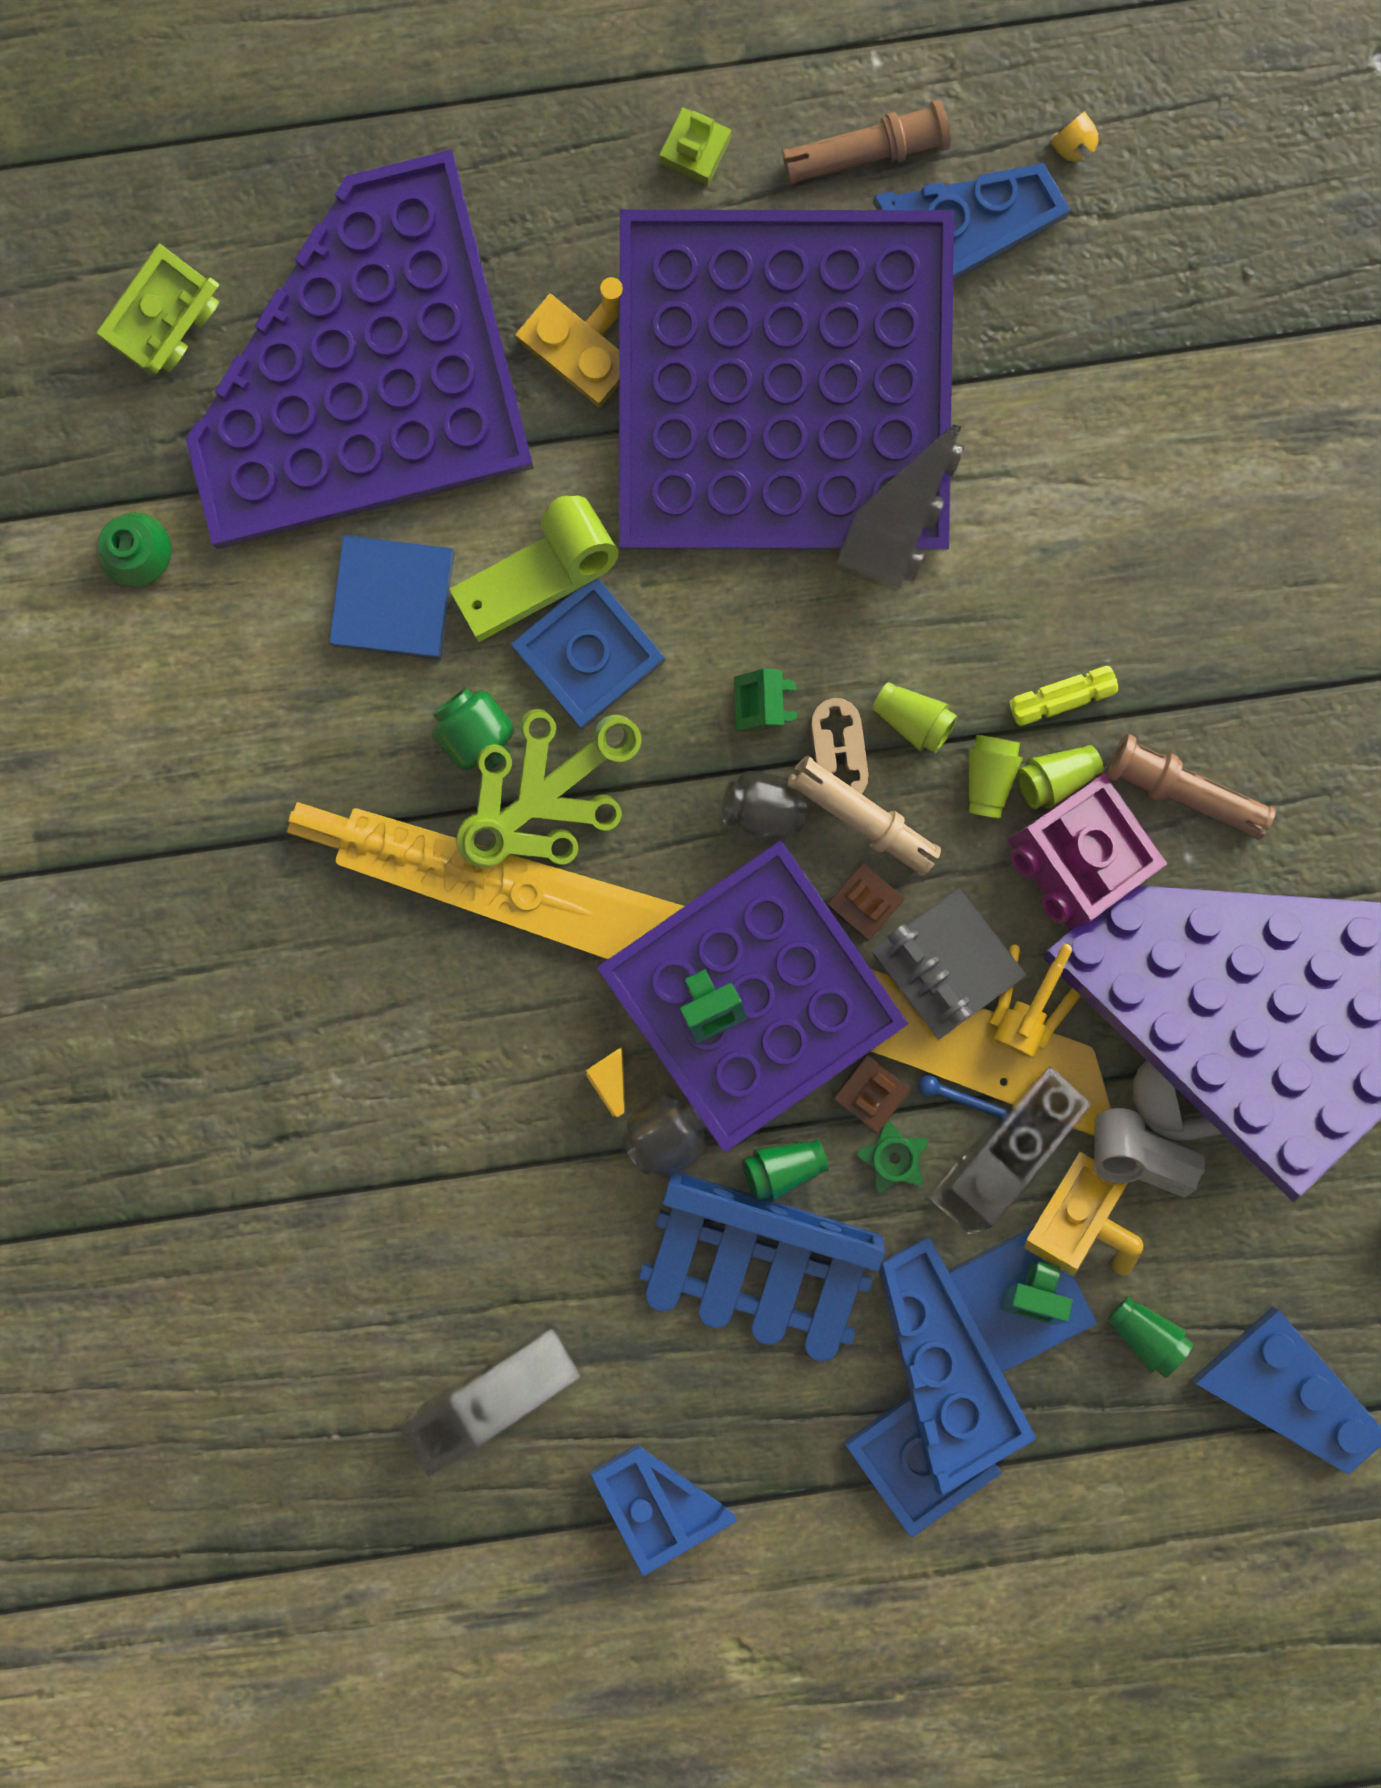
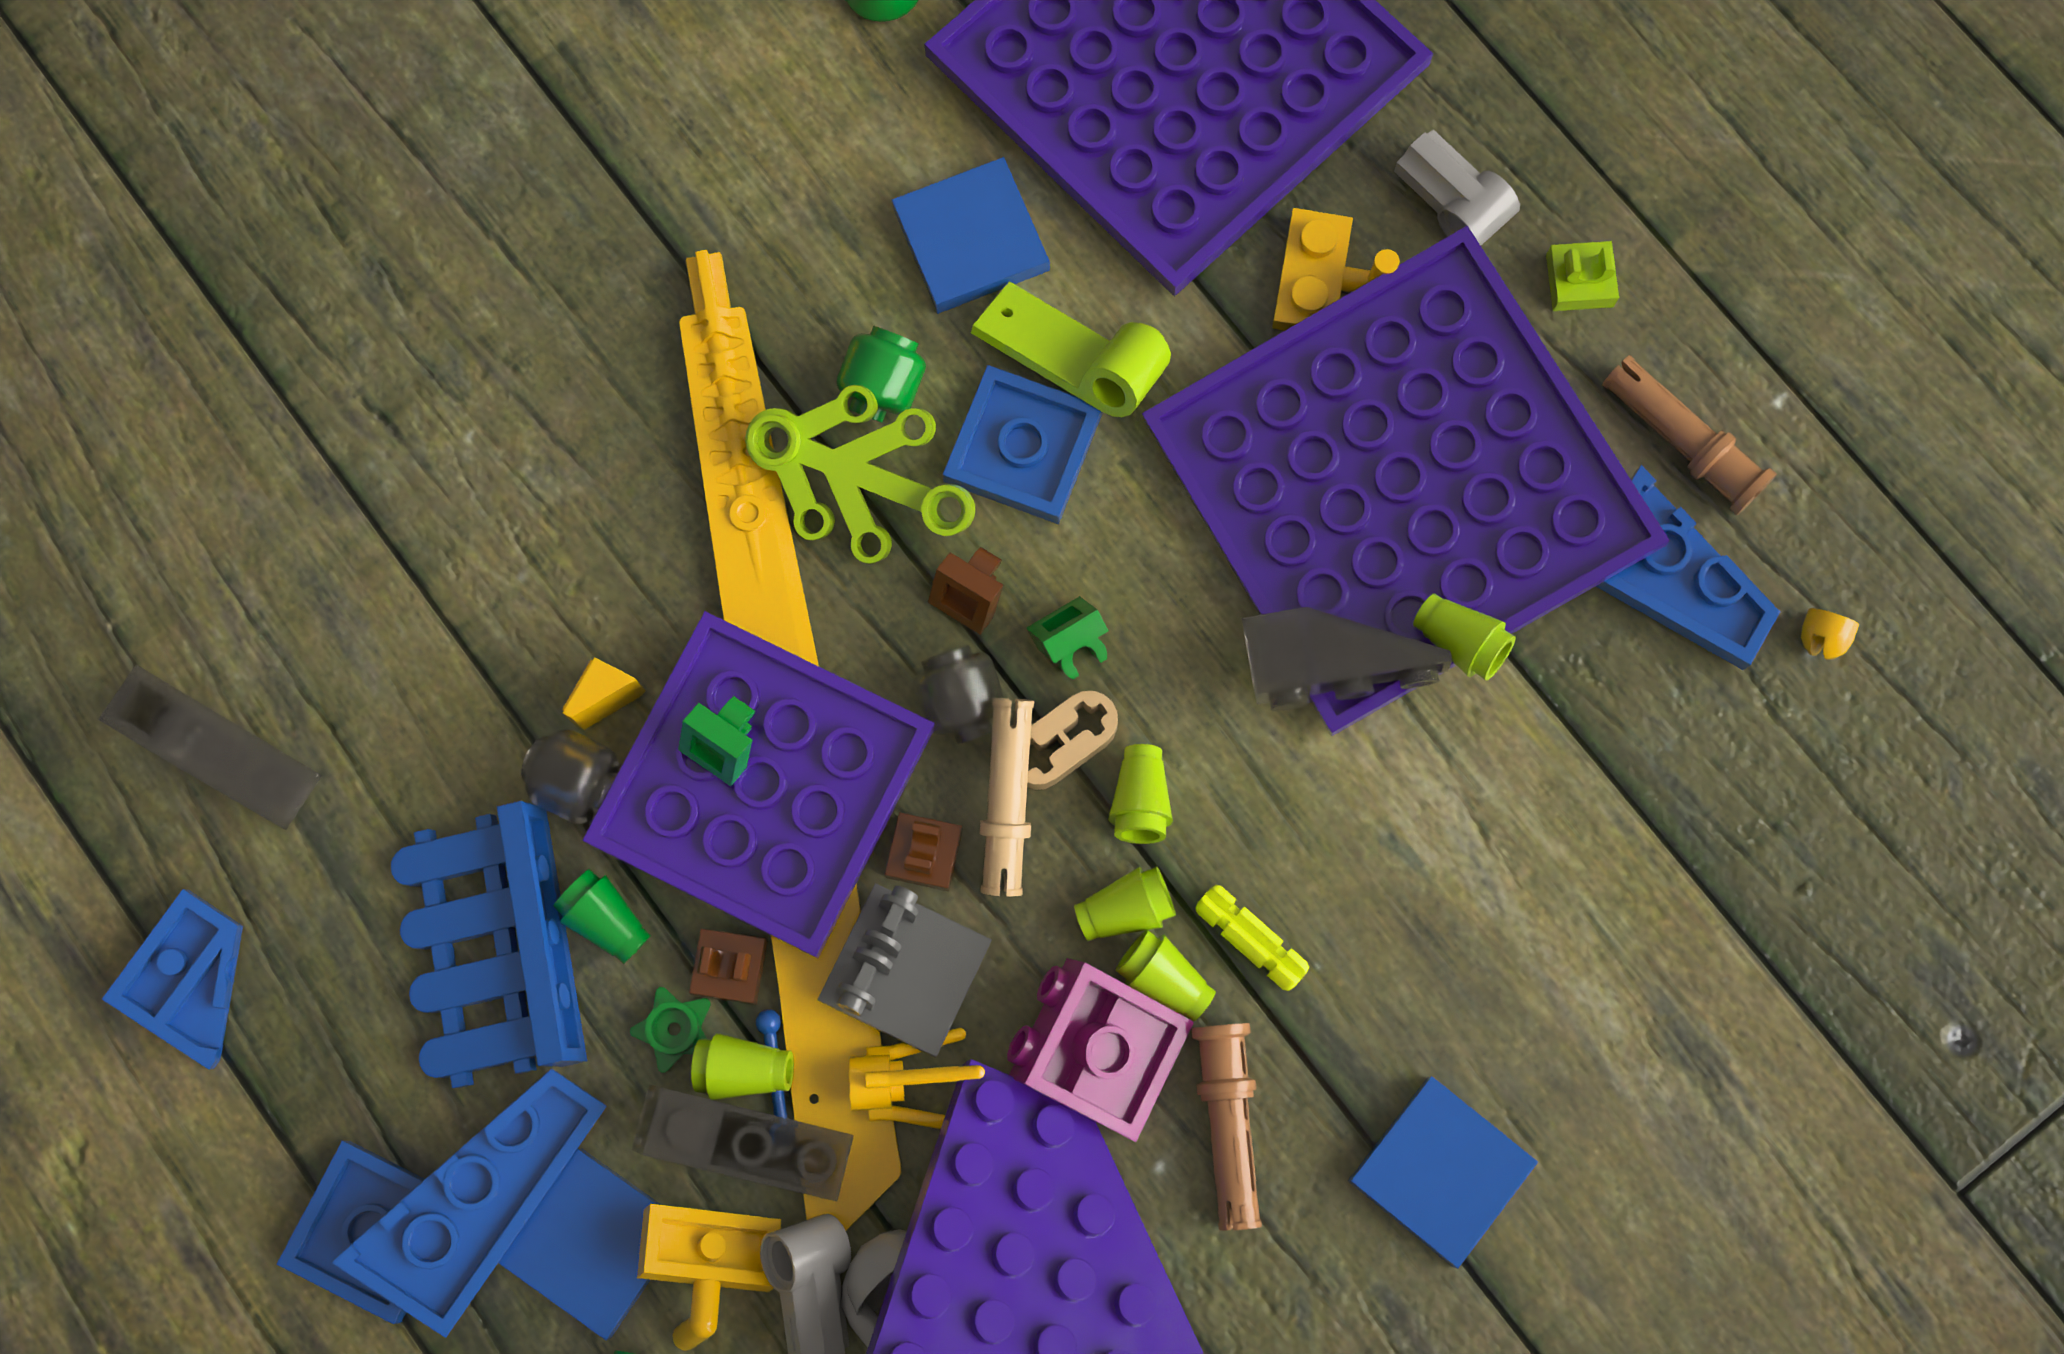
camera: 65 degrees right, 10 degrees down
green tile [1001,1261,1073,1326] -> none
none -> lime cone [691,1033,794,1100]
none -> reddish brown tile [928,547,1004,635]
none -> blue tile [1348,1076,1538,1269]
none -> light grey piece [1394,129,1520,246]
none -> lime cone [1413,594,1516,680]

